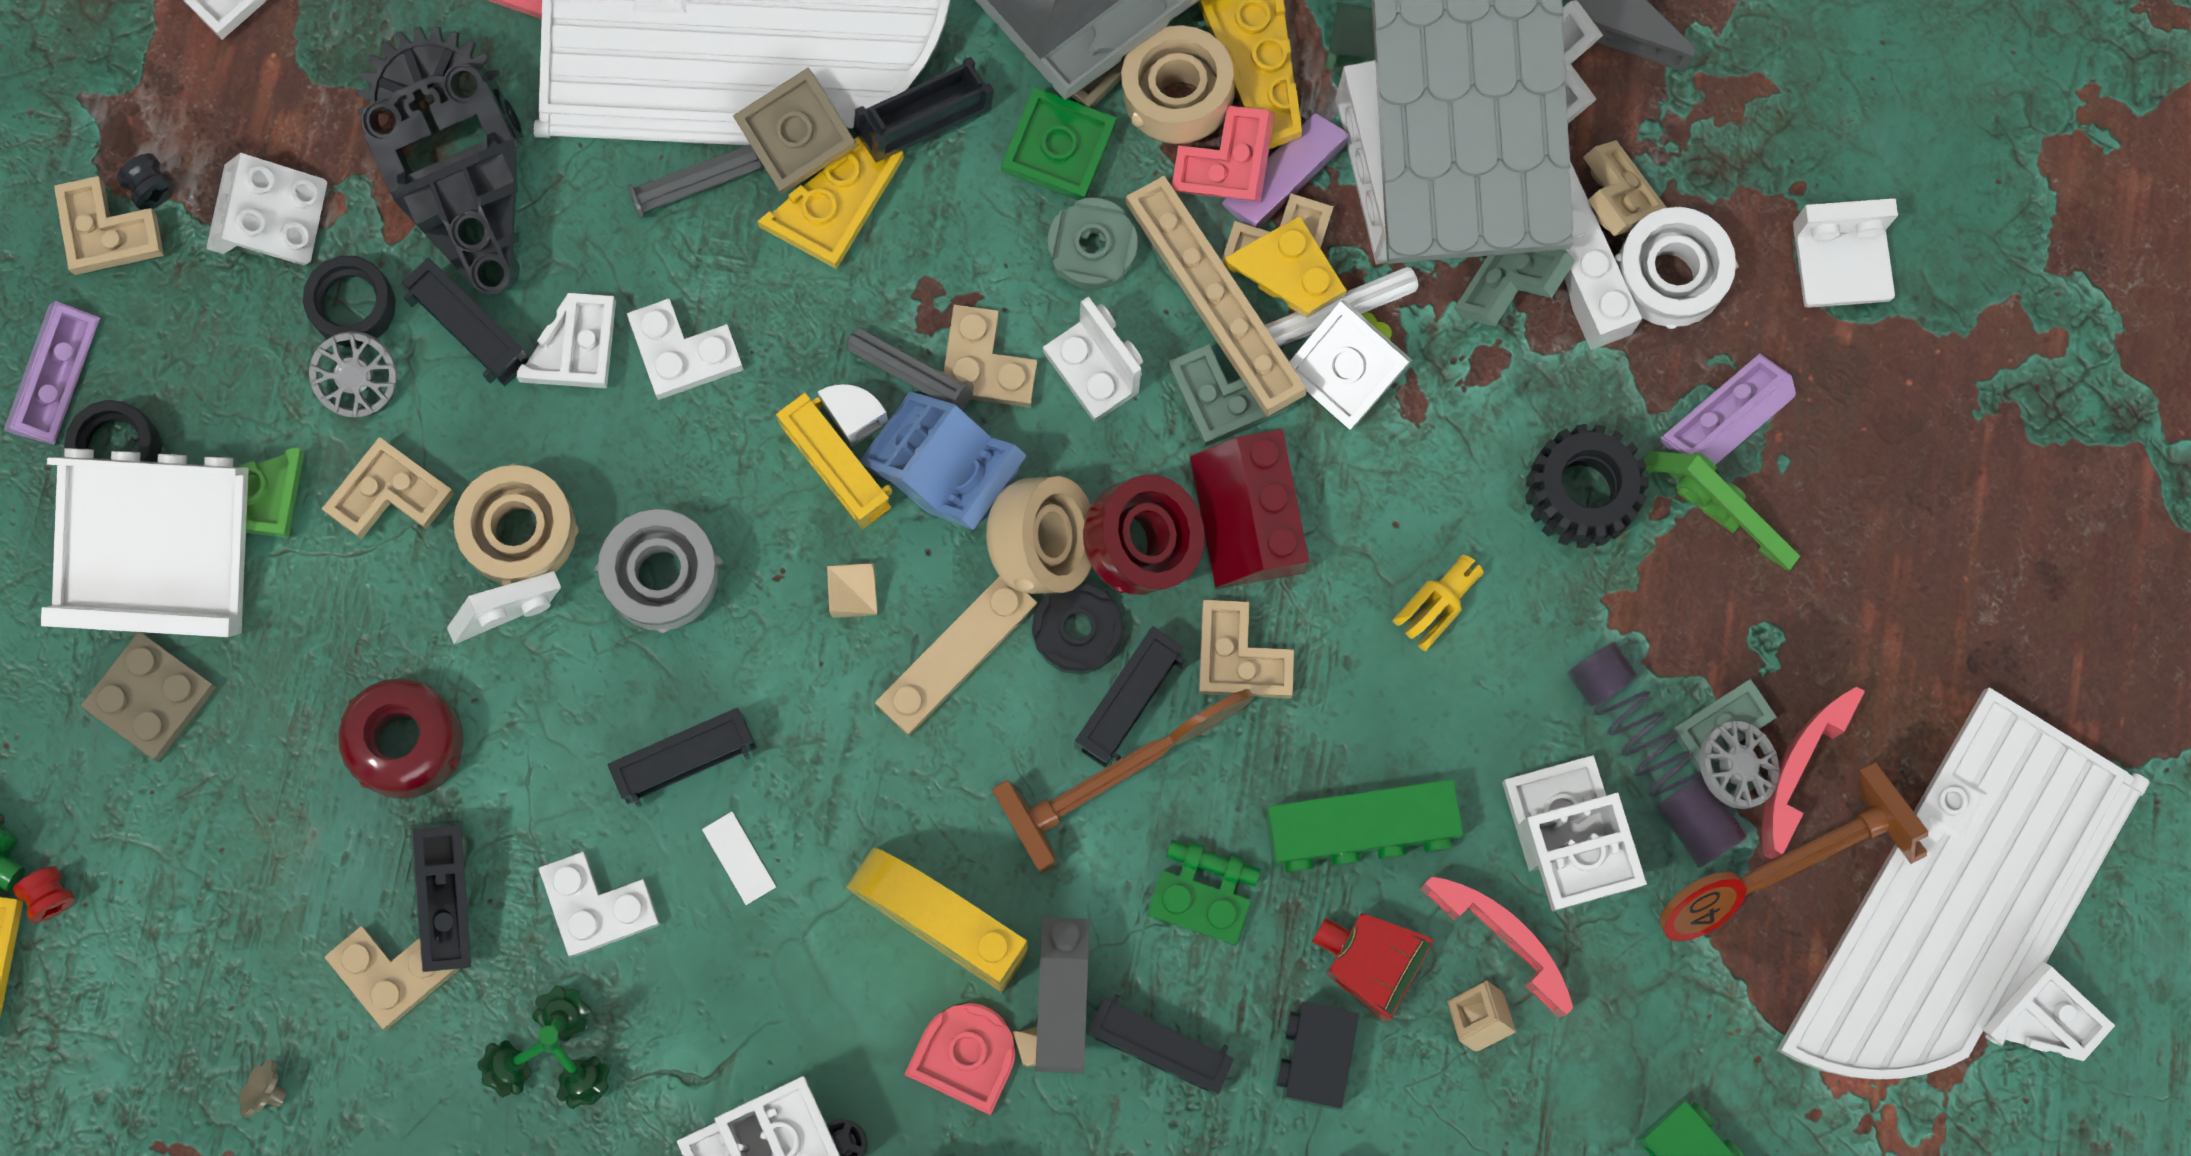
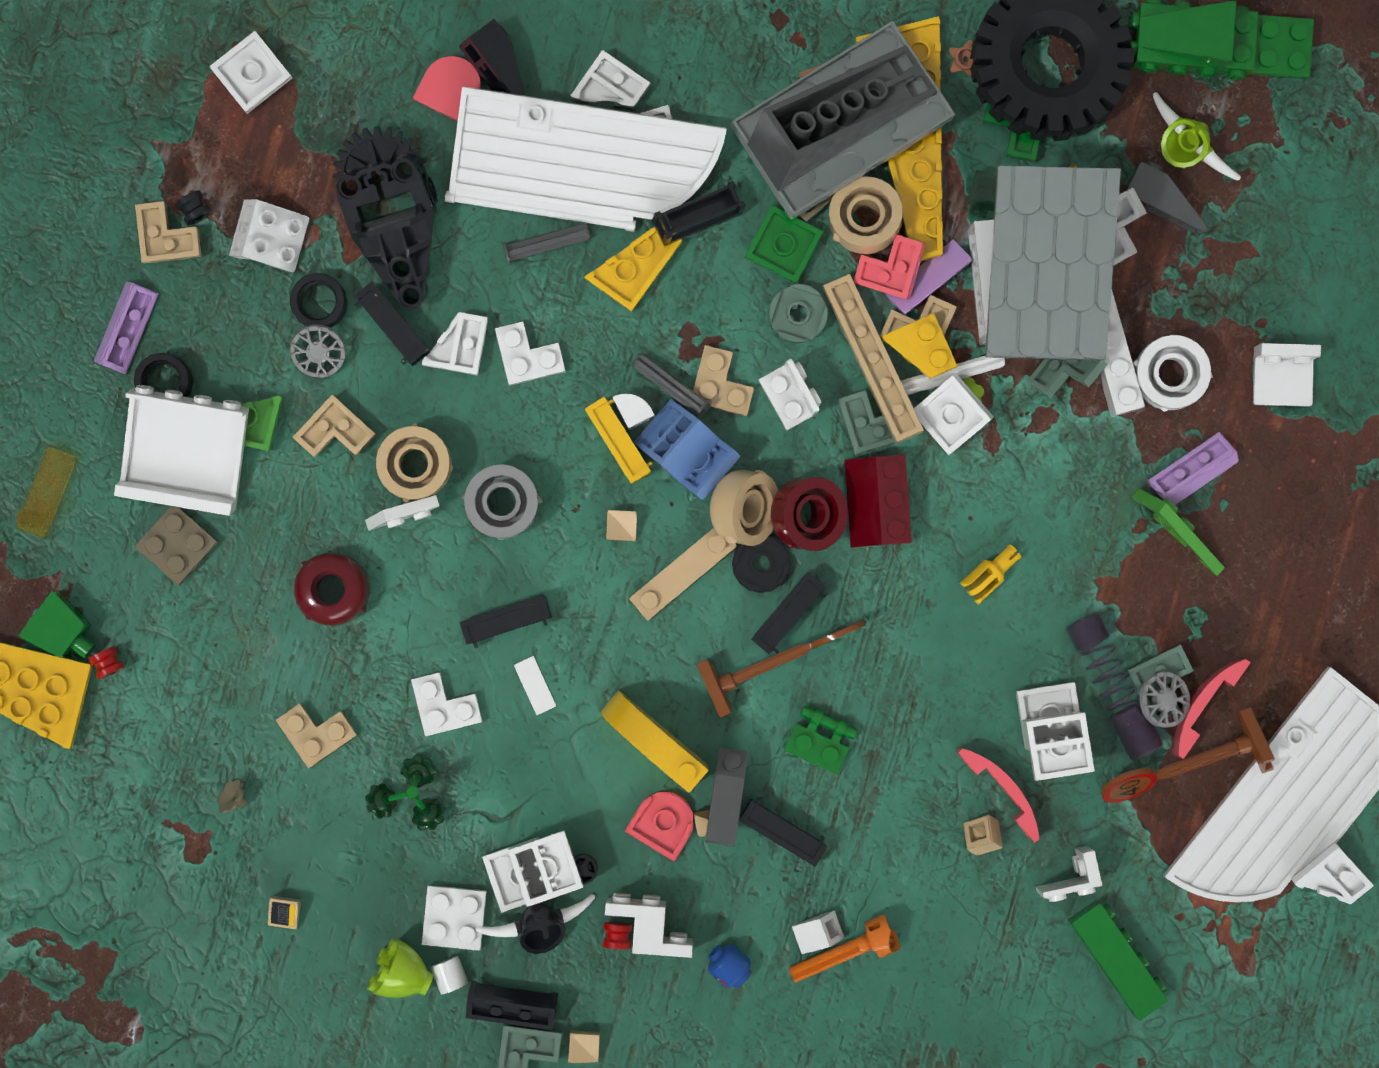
camera: 10 degrees right, 10 degrees up
black slope [410,820,471,972] -> none
dark tan plate [733,67,858,194] -> none
tan plate [1199,600,1294,699] -> none
green brick [1265,779,1463,873] -> none
black brick [1276,1002,1360,1110] -> none
red torso [1312,913,1434,1022] -> none
black tyre [1525,424,1649,548] -> none
tan plate [1583,140,1667,236] -> none
none -> white bracket [1036,845,1102,902]

